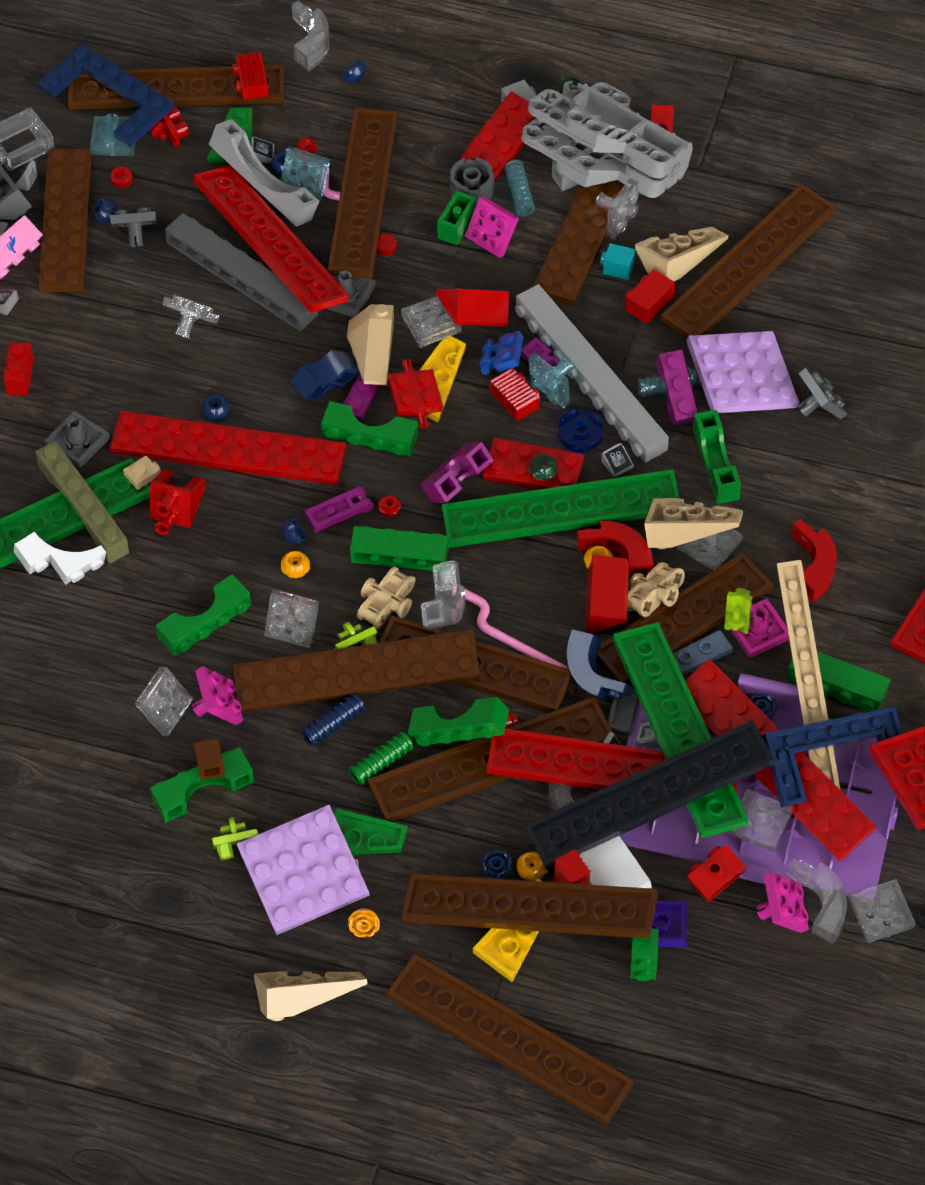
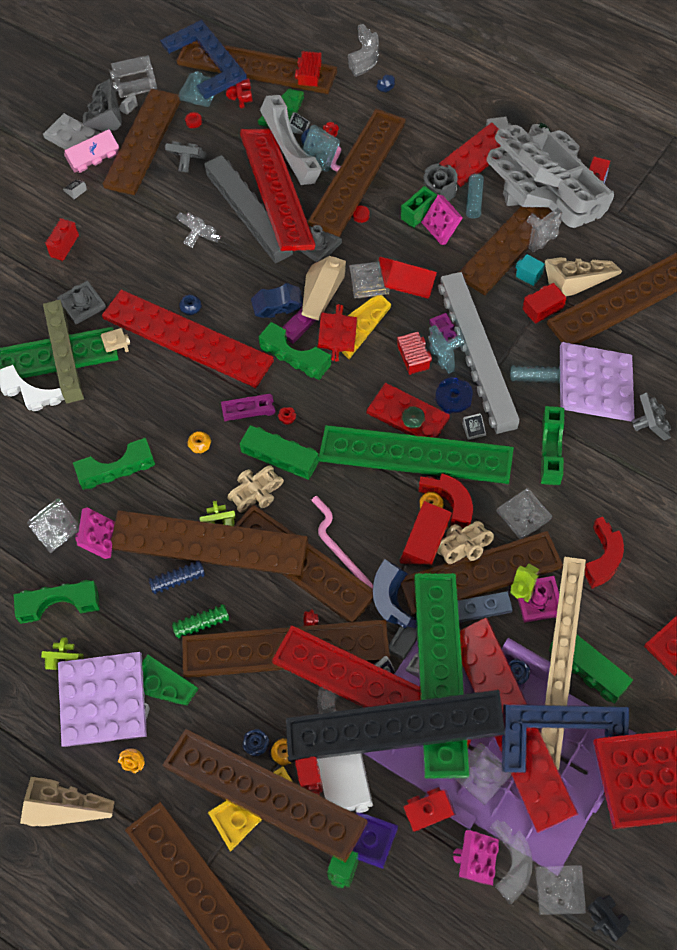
camera: 20 degrees right, 5 degrees up
dark blue plate [93,198,117,224] -> none
red piece [150,469,205,535] -> none
reddish brown brick [194,738,225,780] -> none
clear plate [264,589,319,648] -> none
dark blue plate [282,517,306,545] -> none
green arch [408,697,509,746] -> none
magenta arch [420,441,493,503] -> none
clear arch [421,560,465,629] -> none
blue plate [480,331,524,375] -> none
tan wedge [644,498,743,549] -> none
magenta arch [655,350,697,426] -> none

